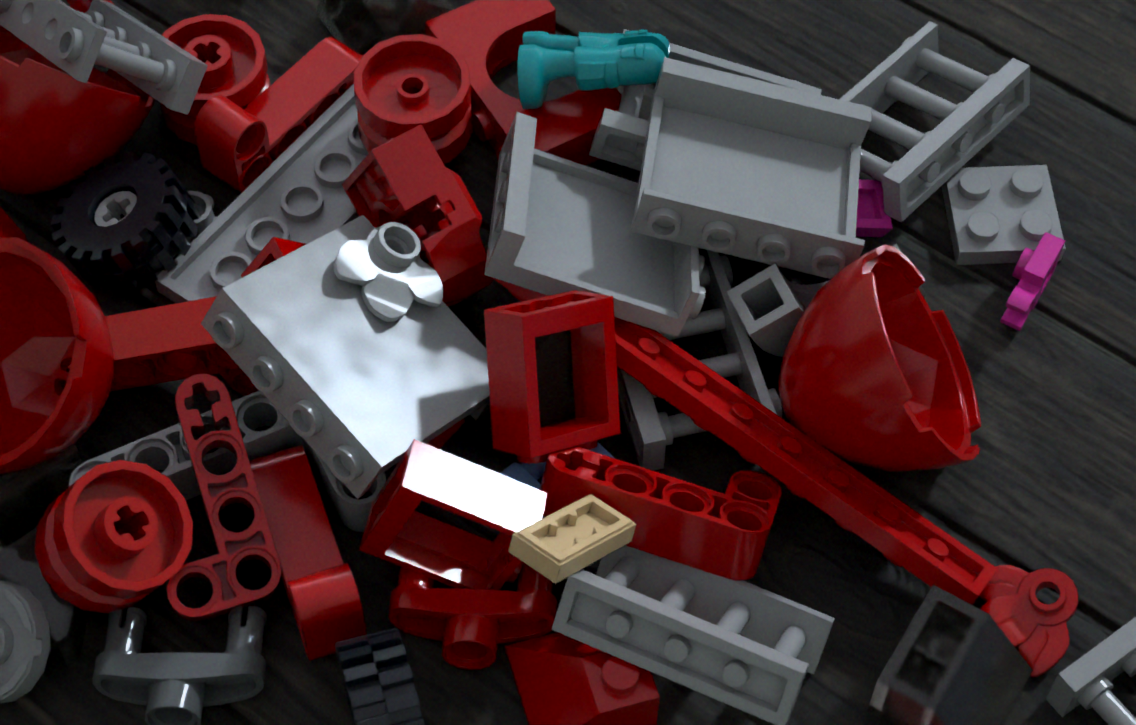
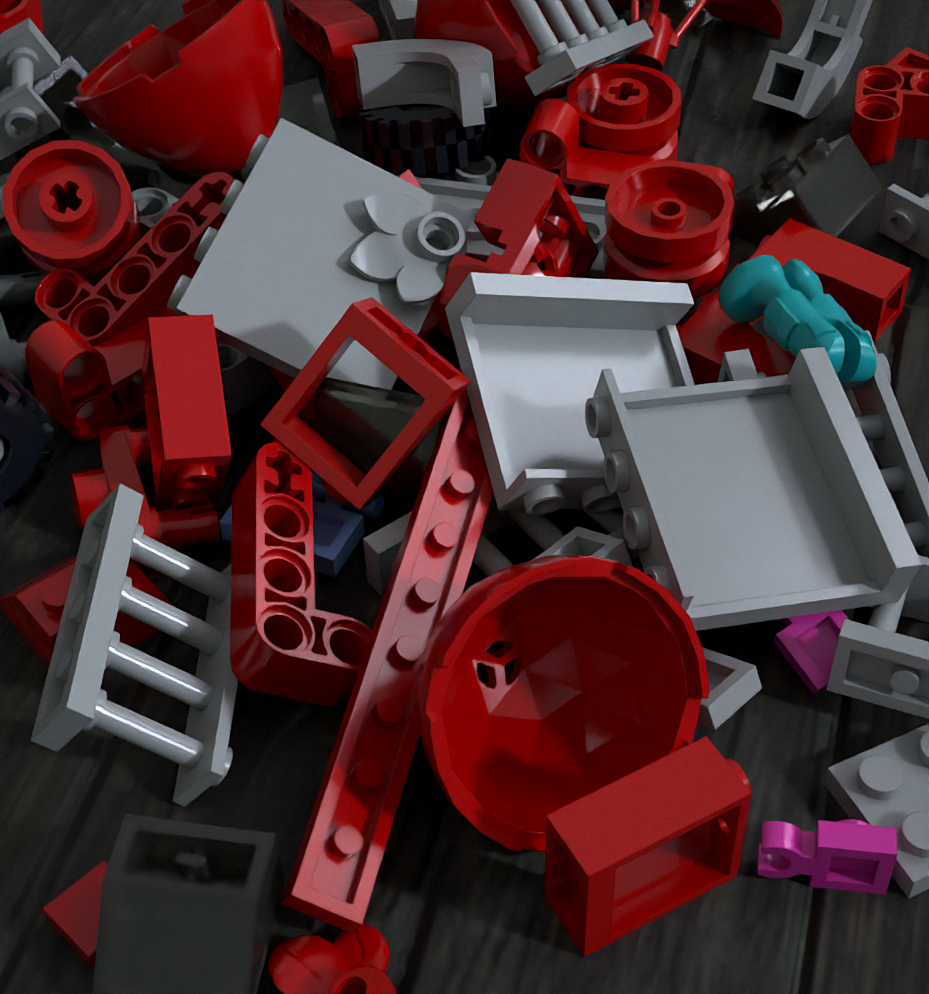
camera: 70 degrees right, 10 degrees down
tan plate [508,494,636,584] -> none
none -> light grey arch [351,39,497,127]
none -> red window [544,736,752,957]

